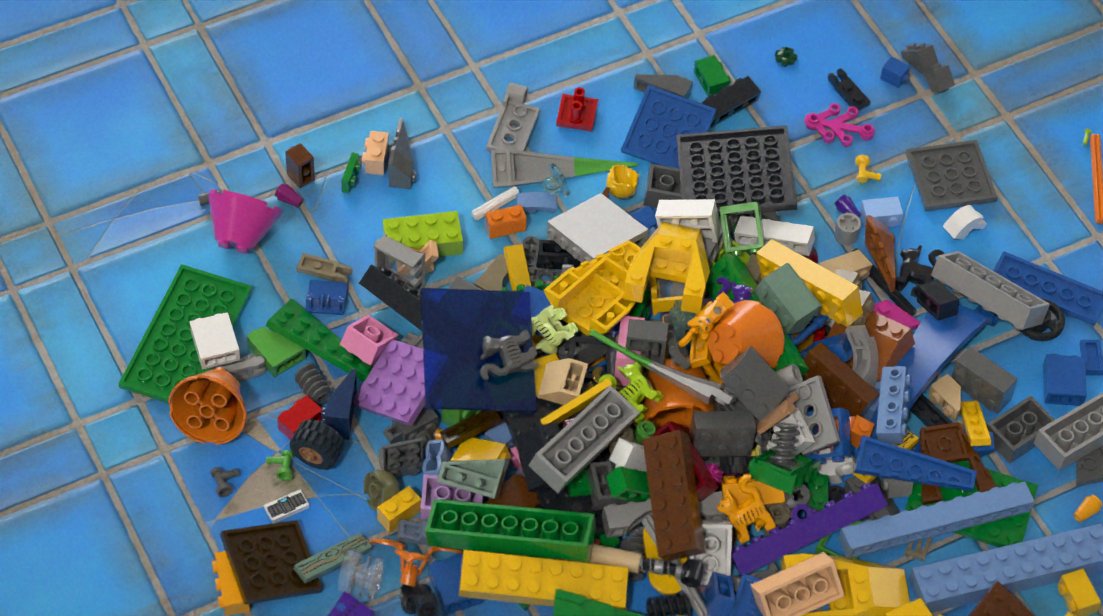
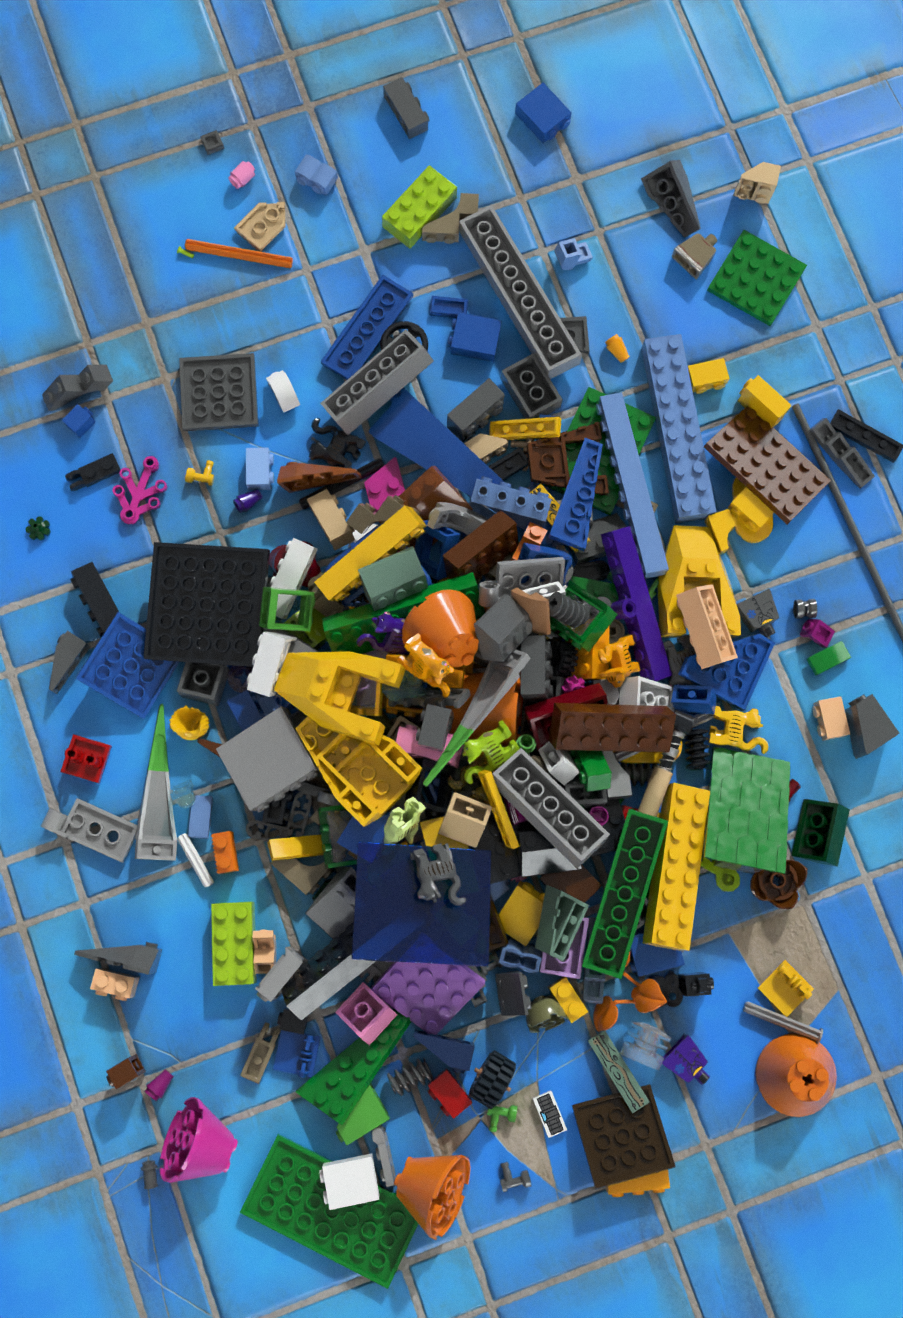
camera: 85 degrees left, 25 degrees up
green plate [341,152,362,193] -> none
green brick [694,55,731,96] -> none
light grey piece [834,213,861,246] -> none
black brick [917,280,959,321] -> none
none -> black brick [277,1008,309,1035]
none -> magenta wheel [588,806,609,826]

